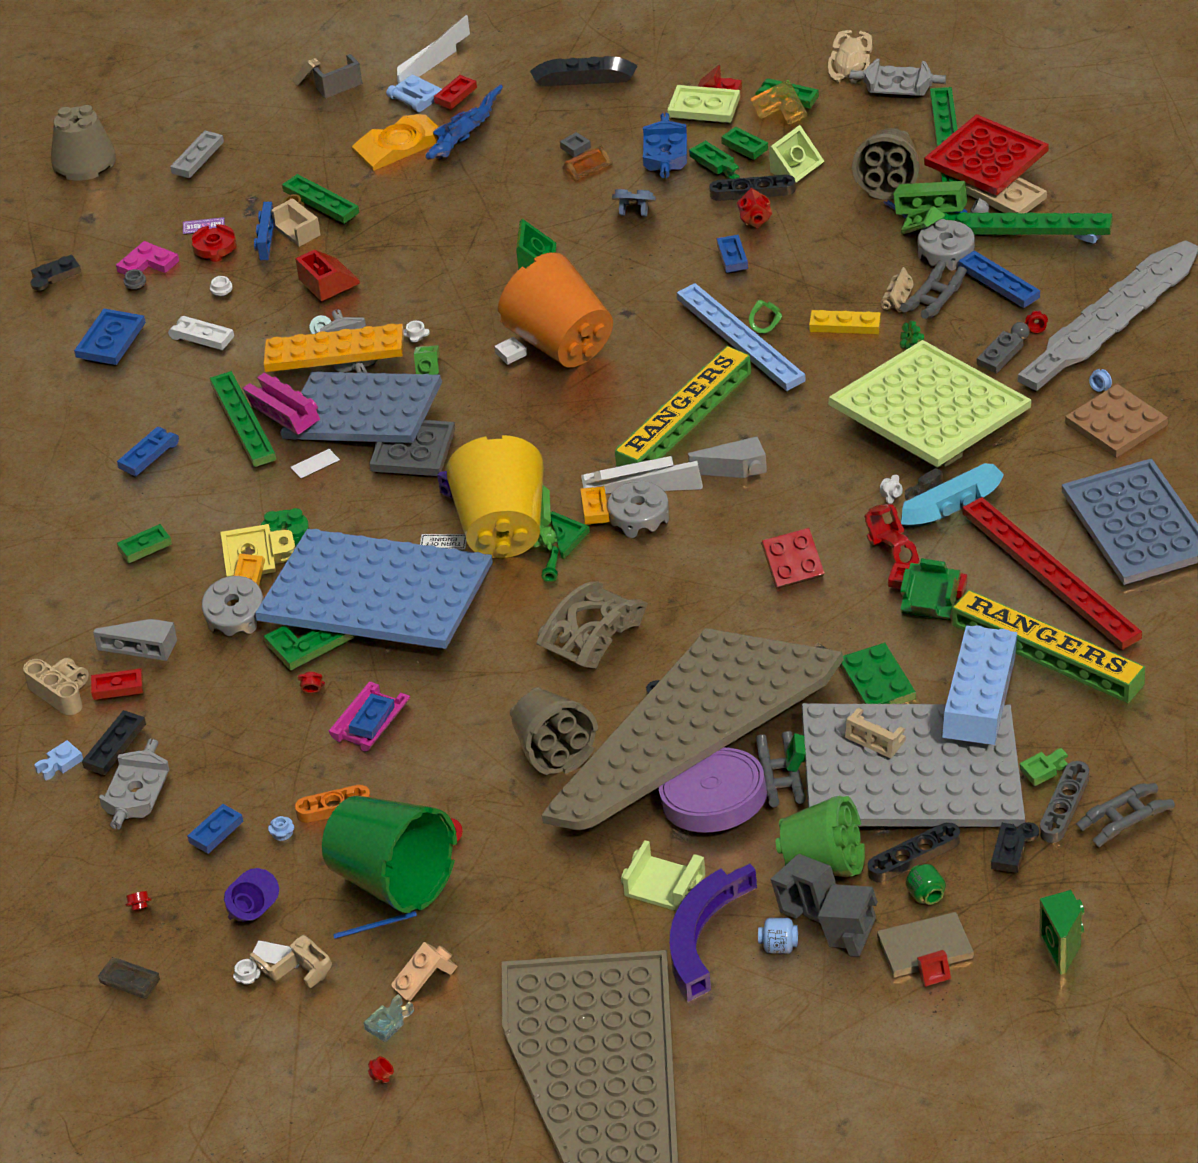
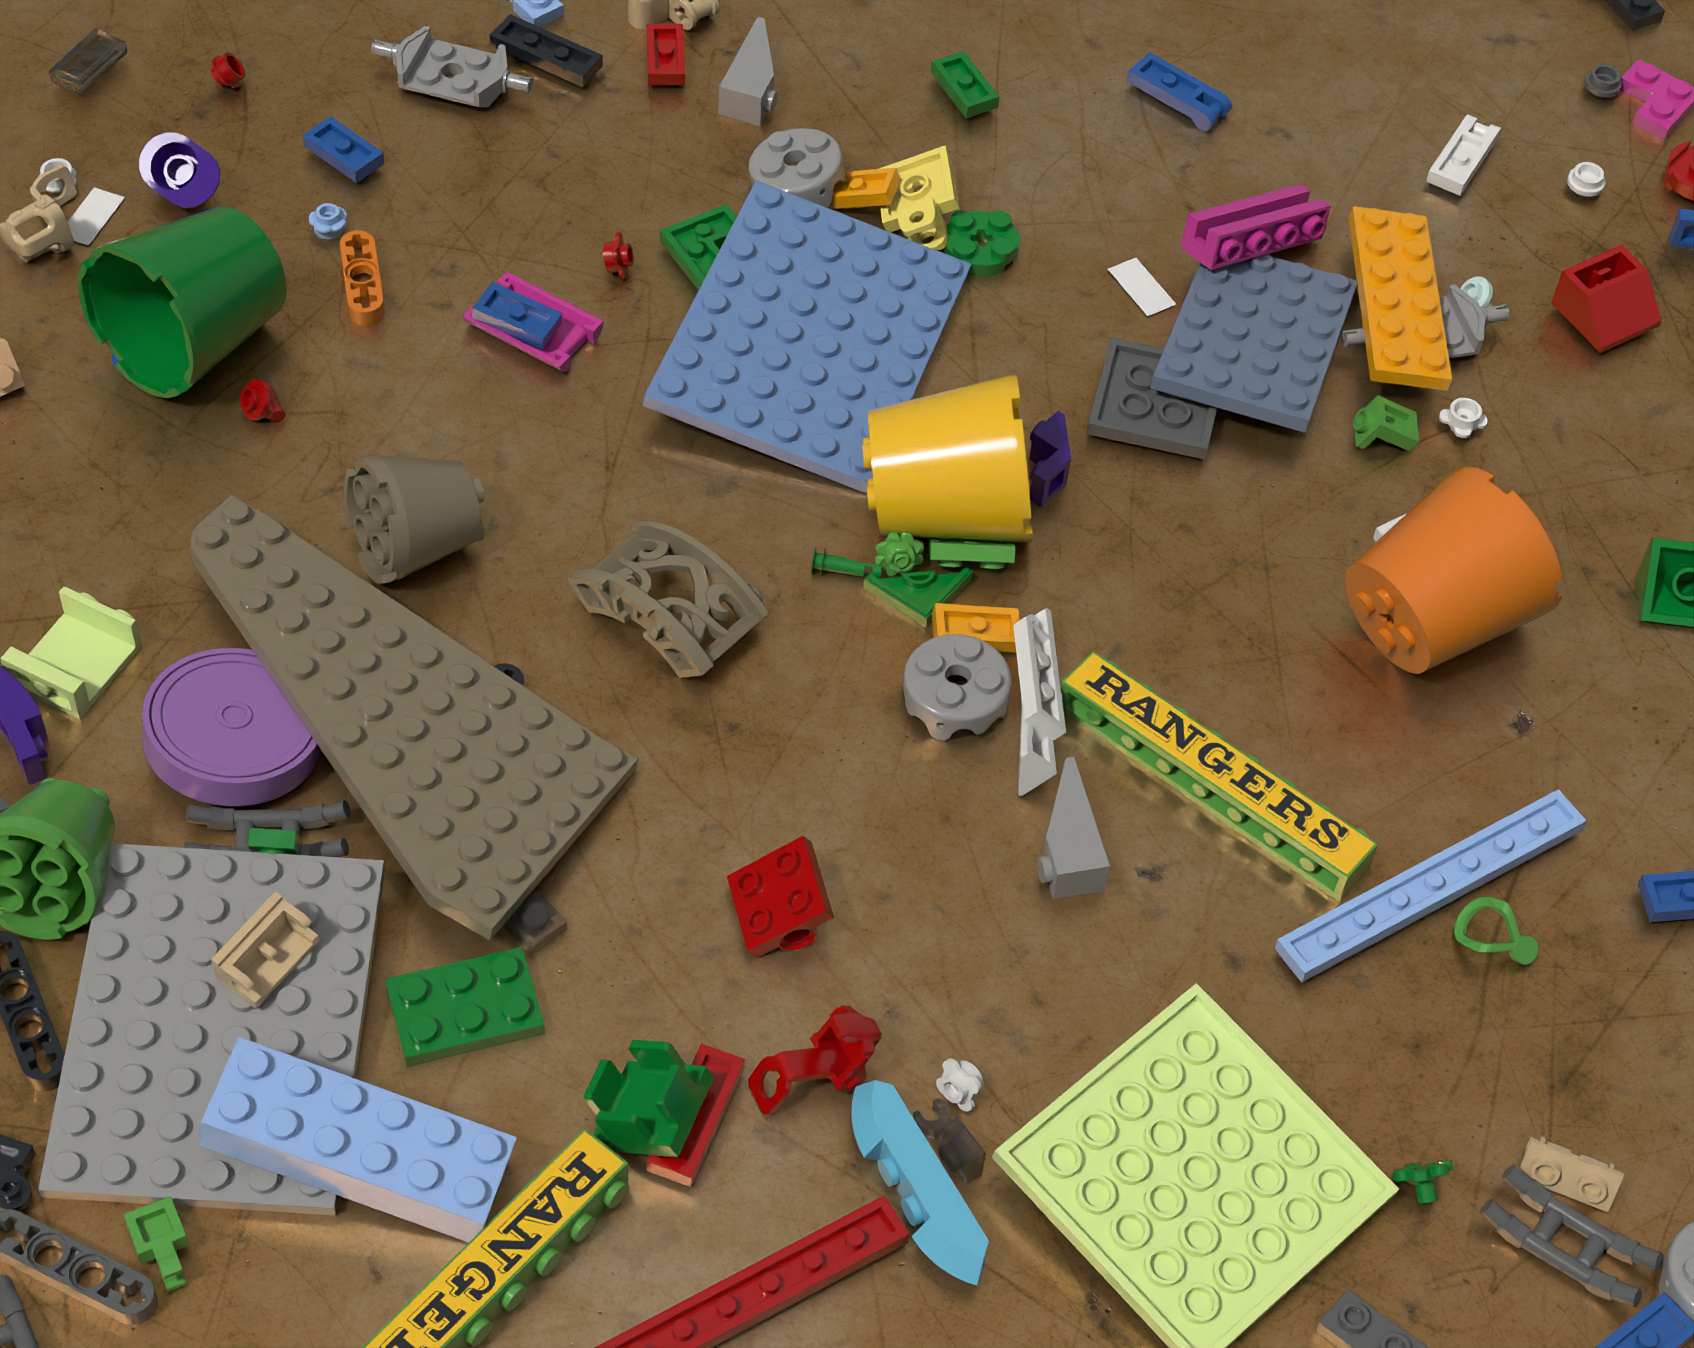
camera: 85 degrees right, 10 degrees up
blue plate [74,308,146,365] -> none
green plate [210,371,276,467] -> none
yellow plate [809,310,881,334] -> none

